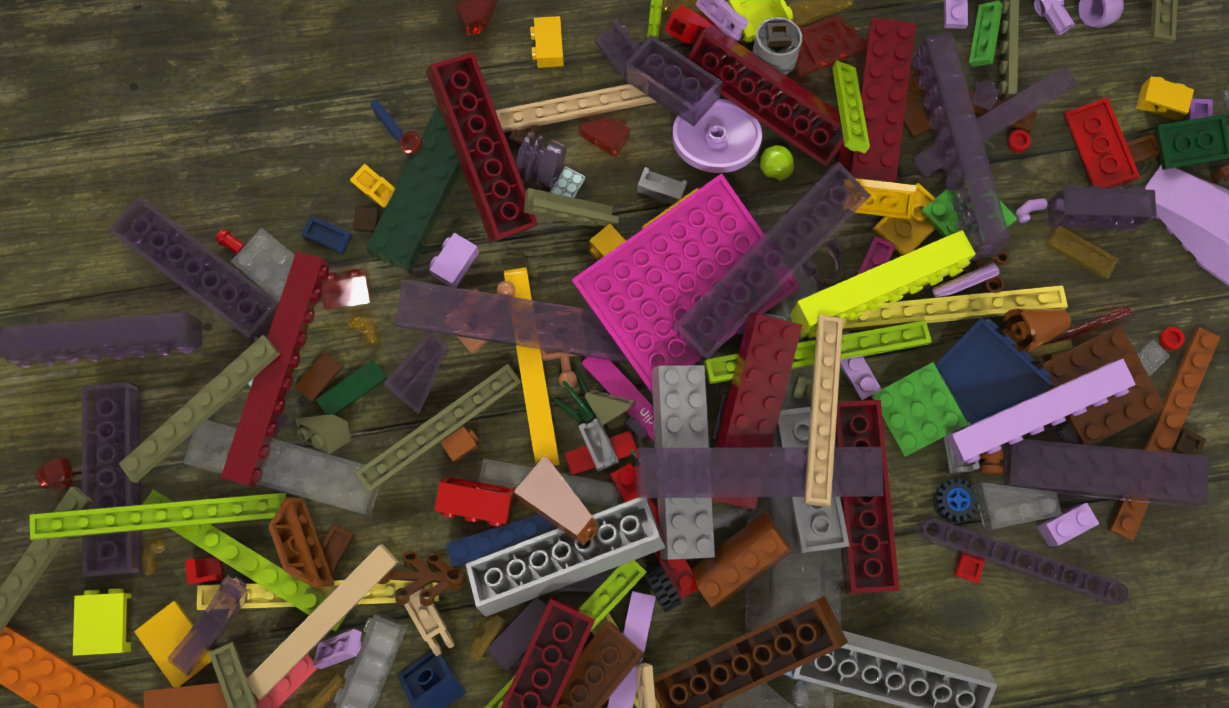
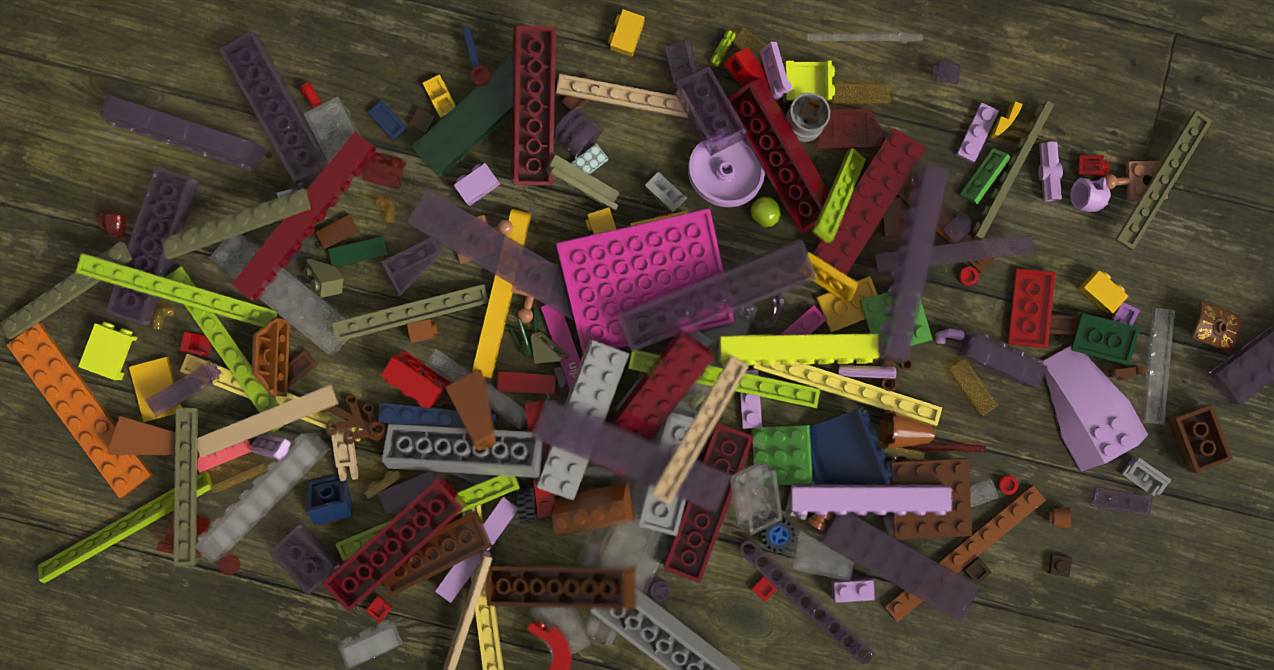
camera: 30 degrees right, 10 degrees up
clear red slope [578,118,630,158] -> none
light grey hinge [578,418,619,472] -> none
none -> clear purple wheel [651,579,670,601]
none -> clear brick [730,461,782,535]

